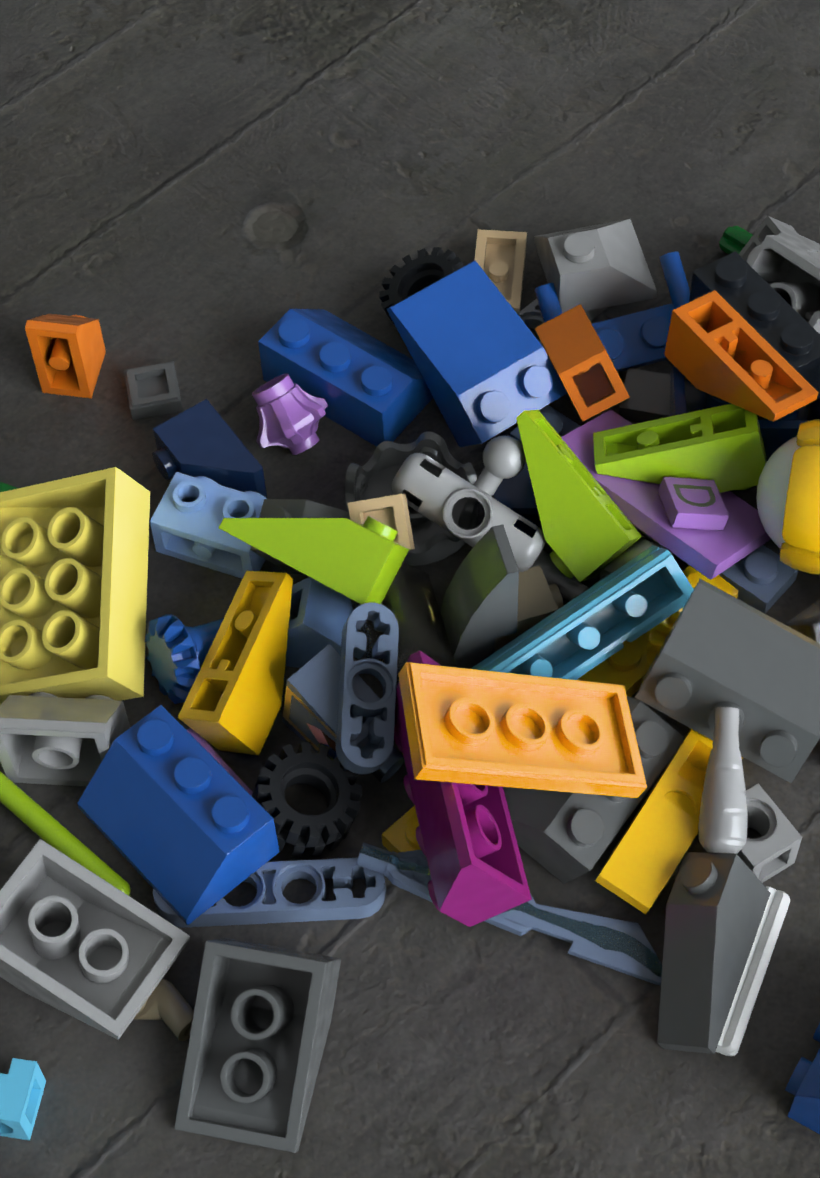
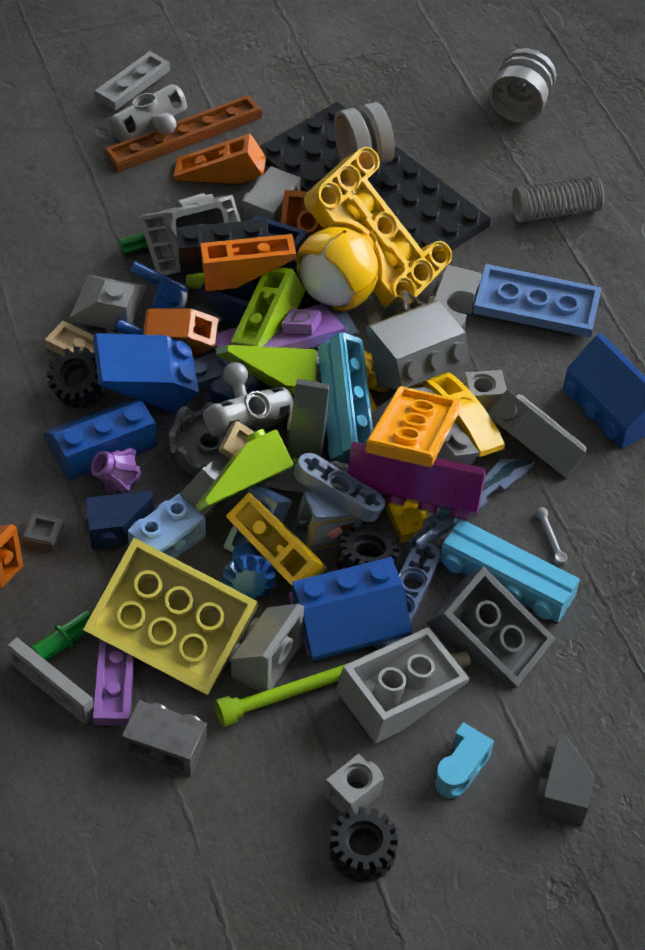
camera: 70 degrees left, 5 degrees down
light grey piece [698,707,748,853] -> none
none -> medium azure brick [440,519,580,623]
none -> light grey hinge [536,507,568,566]

